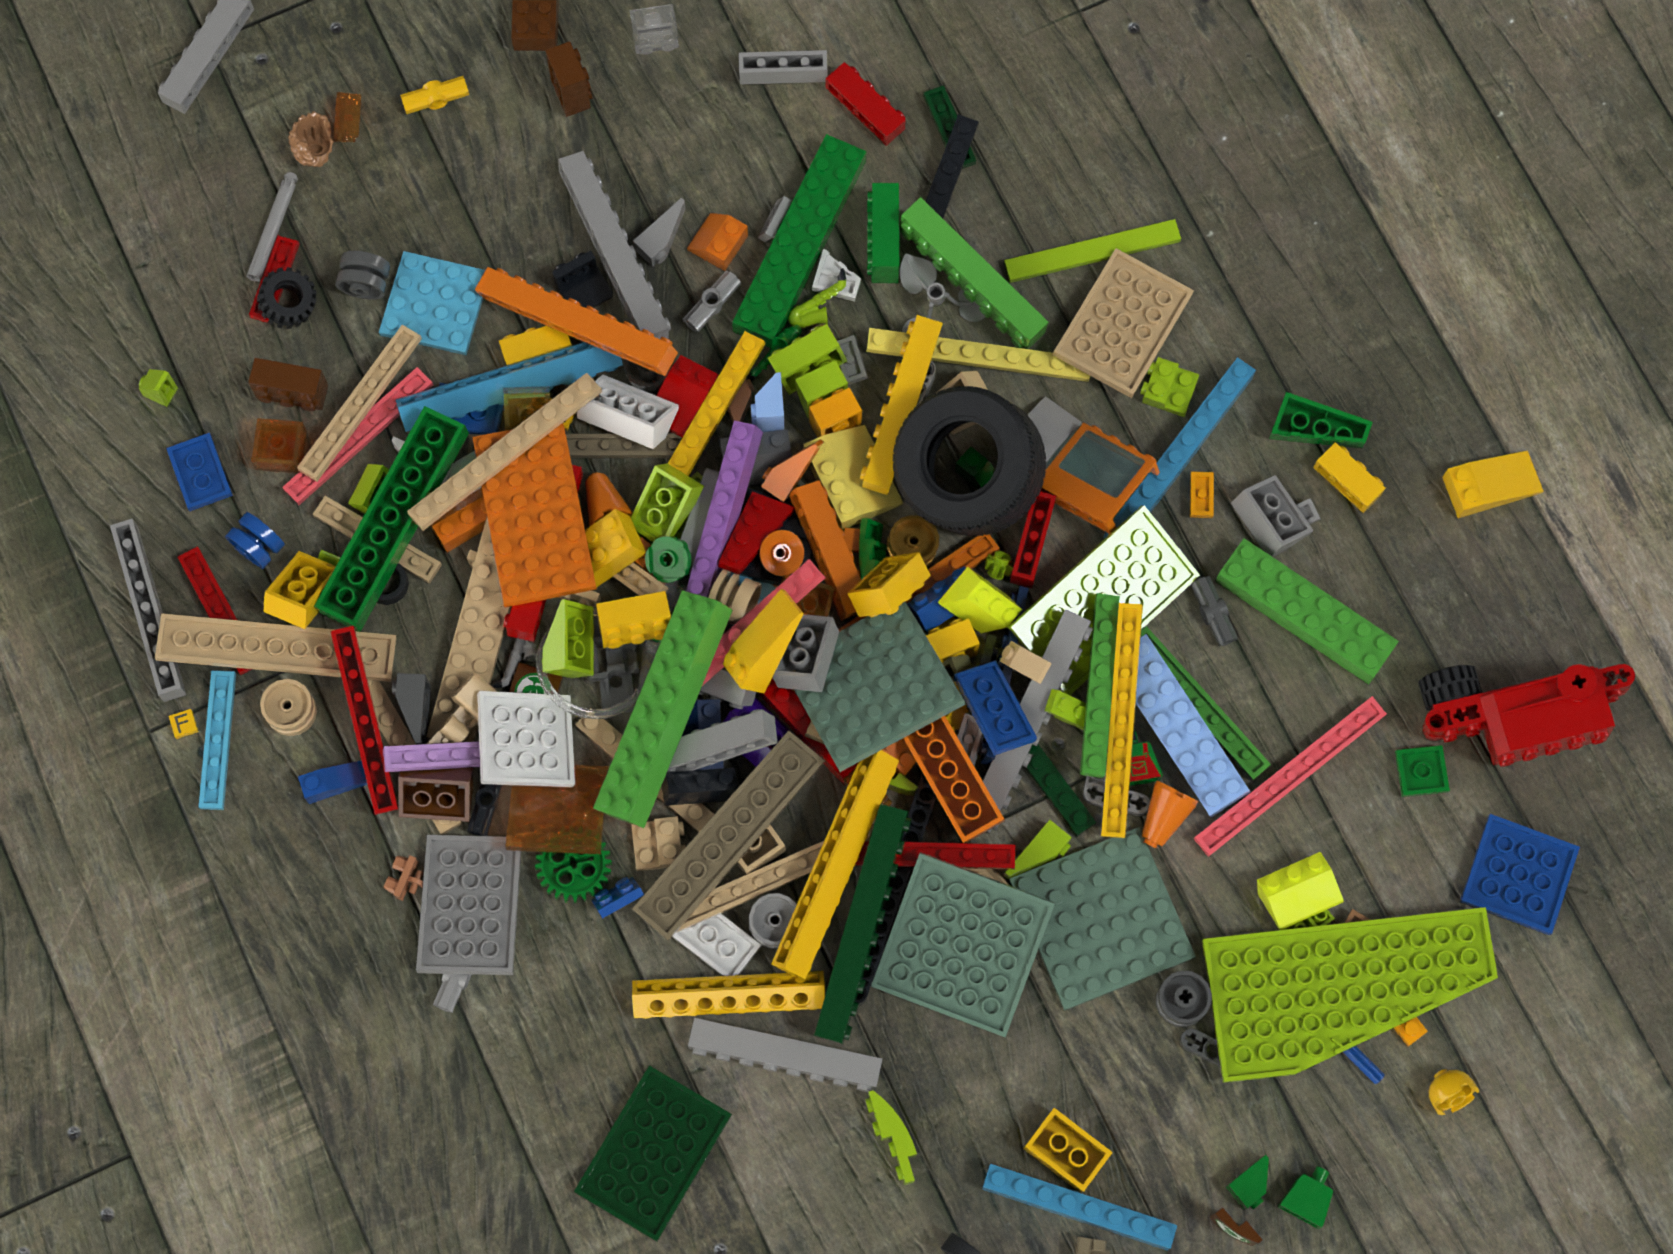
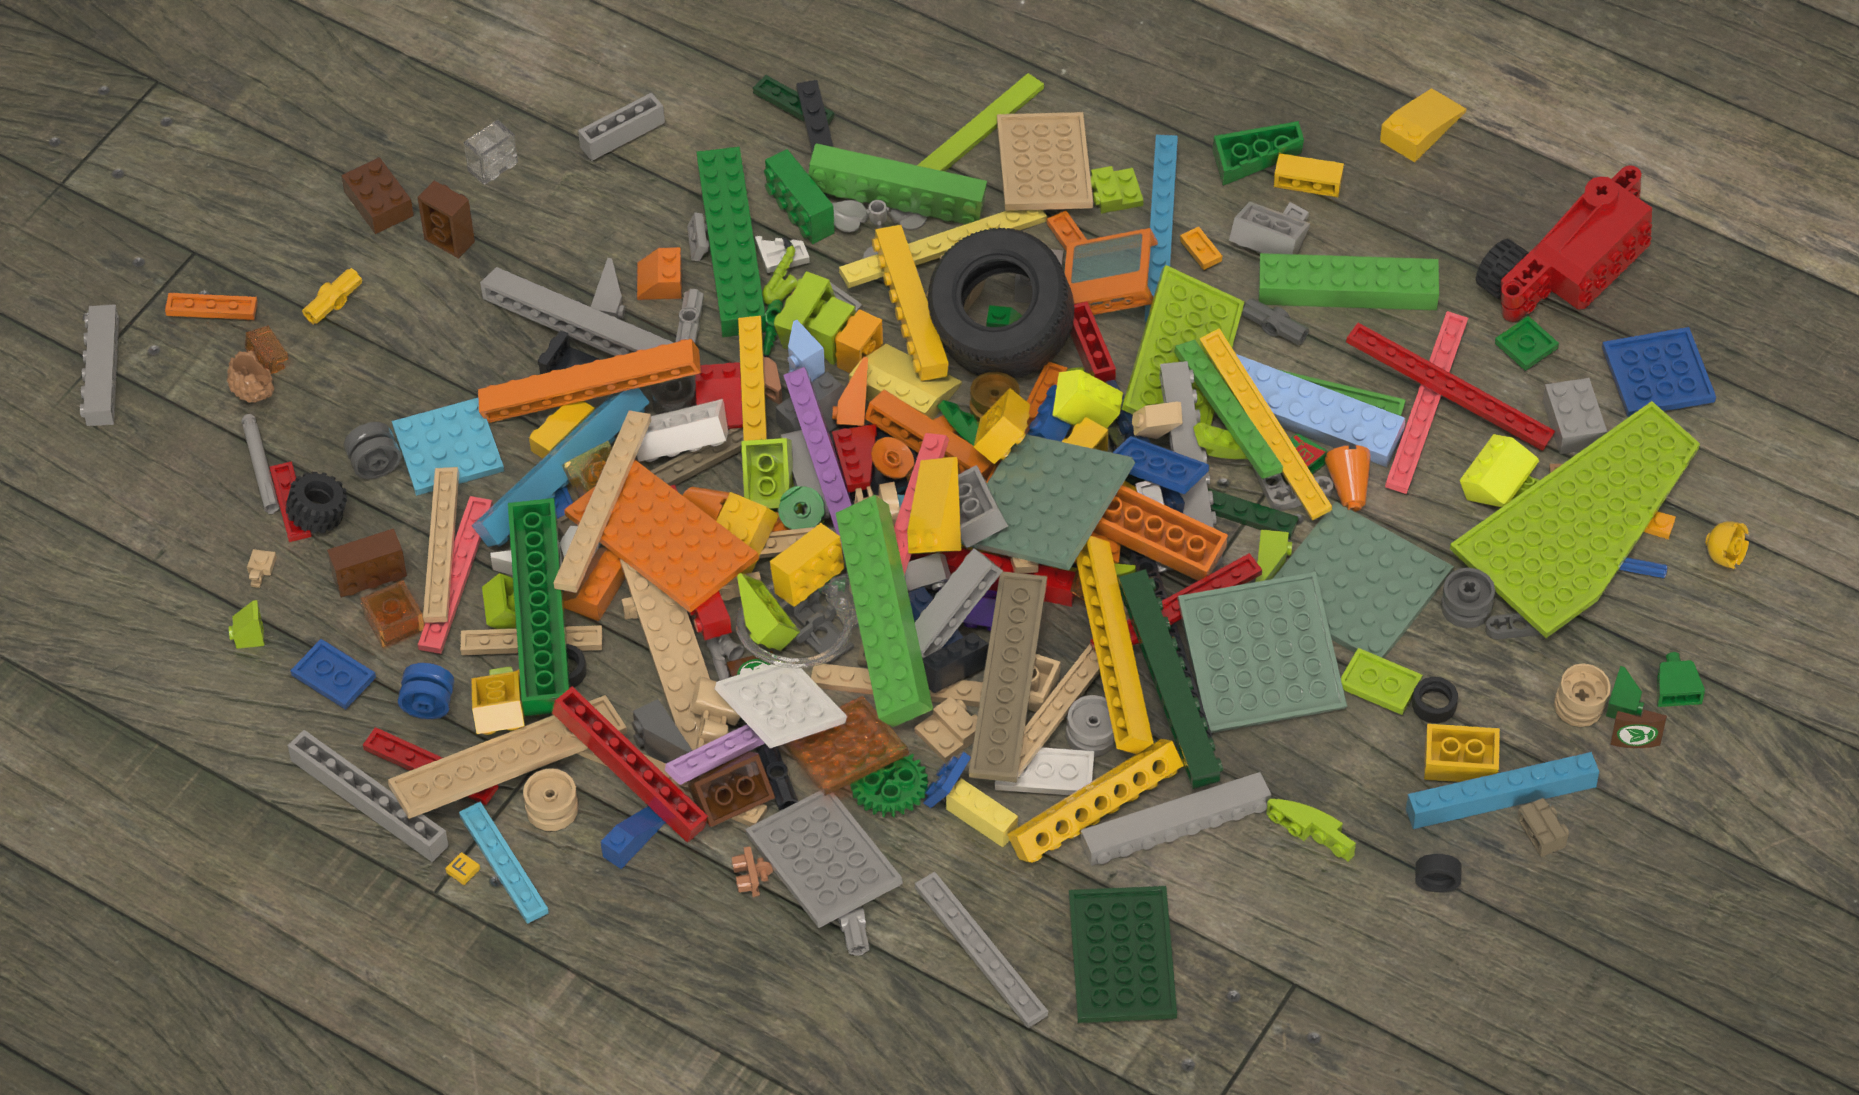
camera: 30 degrees left, 20 degrees down
red brick [825,62,906,146] -> none
none -> orange plate [165,293,258,320]
none -> tan plate [247,549,277,588]
none -> light grey plate [915,872,1048,1028]
none -> light yellow brick [946,778,1018,847]
none -> orange plate [1047,211,1087,252]
none -> lime plate [1341,648,1423,715]
none -> red plate [1346,323,1555,451]
none -> black tyre [1412,676,1458,724]
none -> light grey brick [1543,378,1607,454]
none -> tan wheel [1554,664,1611,727]

